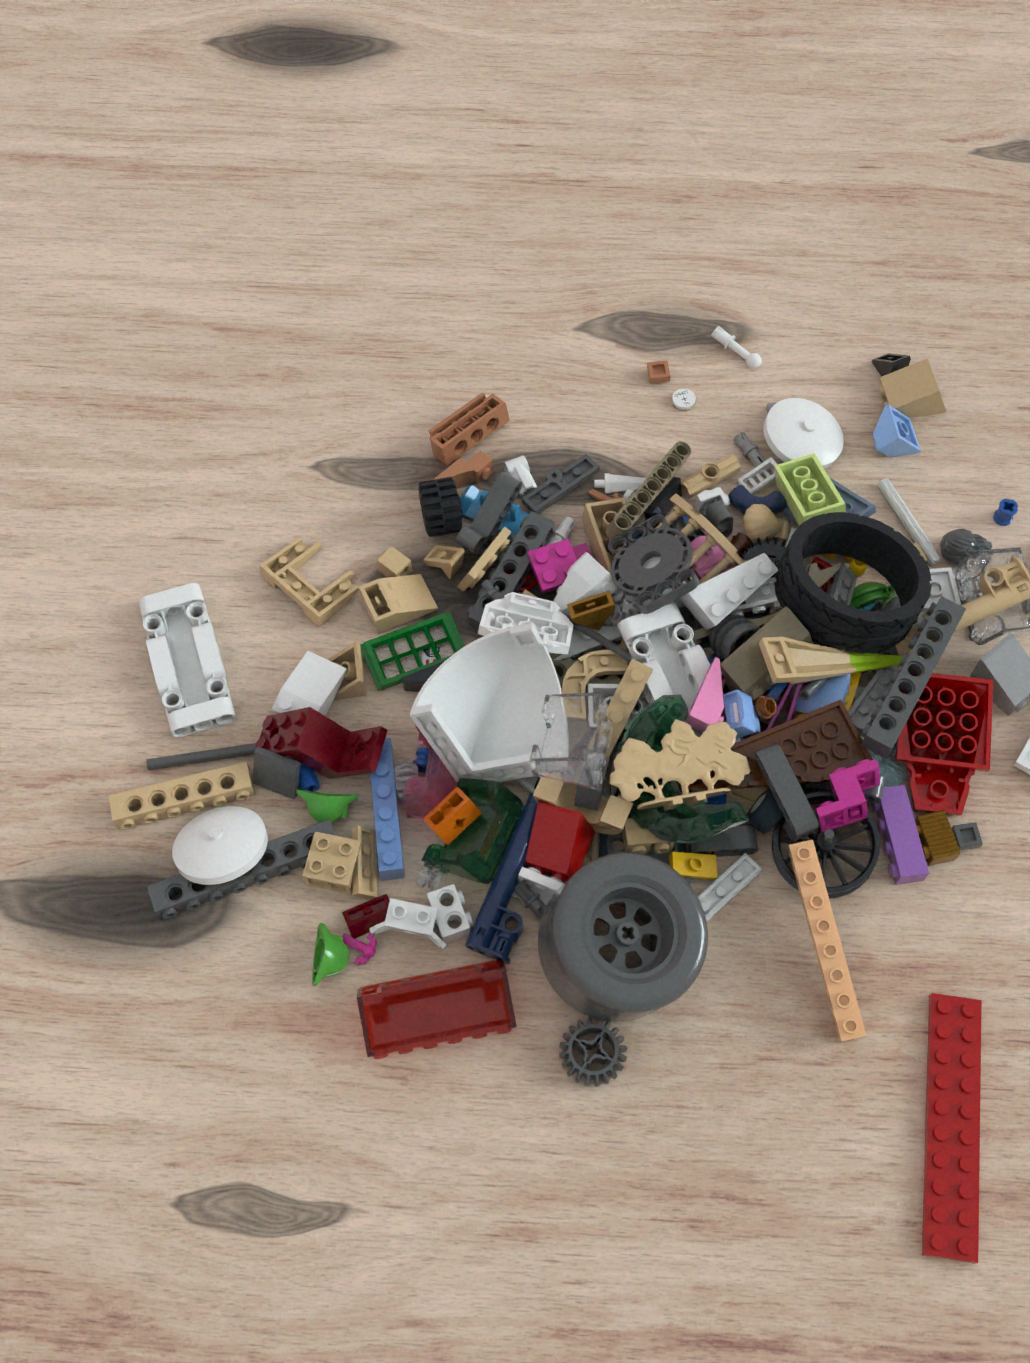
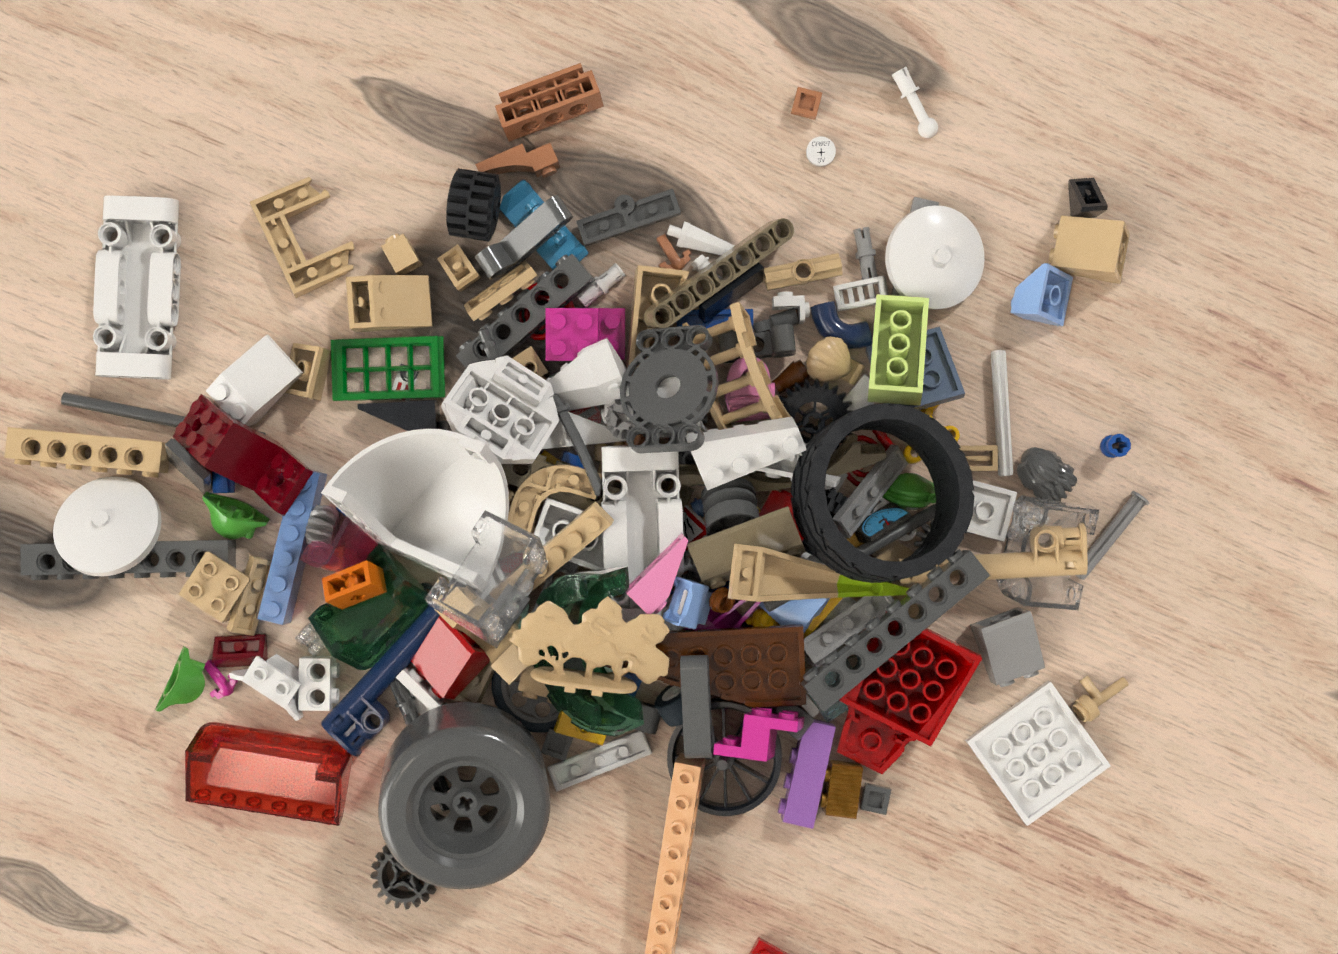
camera: 15 degrees right, 25 degrees up
white piece [503,455,537,497] -> none
pearl gold slope [567,590,615,631] -> none

